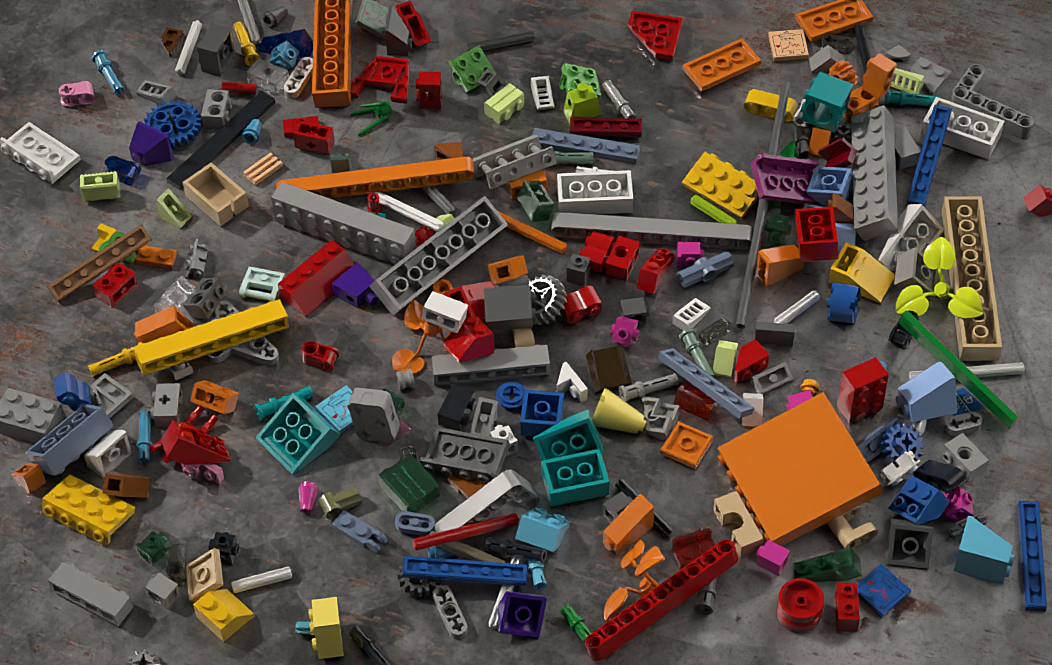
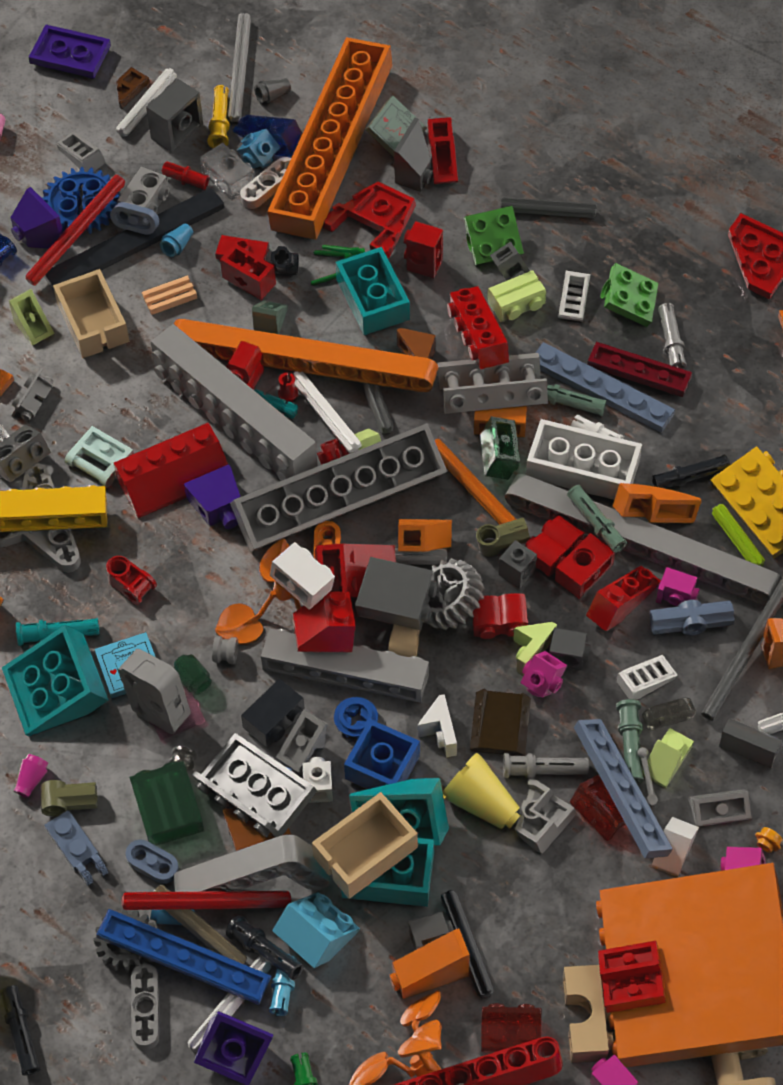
camera: 20 degrees right, 5 degrees up
dark azure pin [92,50,125,96] -> none
lime torso [563,83,601,123] -> none
orange plate [660,421,714,470] -> none
red slope [734,339,769,383] -> none
none -> red axle [25,174,125,286]
none -> dark purple plate [28,24,111,79]
none -> sand blue plate [110,202,159,234]
none -> red brick [226,341,264,390]
none -> black piece [270,246,299,275]
none -> tan piece [312,792,418,899]
none -> teal brick [335,247,410,335]
none -> red brick [447,286,509,369]
none -> olive piece [476,517,530,557]
none -> yellowish green slope [514,622,557,676]
none -> sand green pin [567,485,627,553]
none -> red slope [598,941,666,1013]
none -> orange slope [613,483,702,523]
none -> light grey hinge [637,747,658,806]
none -> black pin [652,454,730,488]

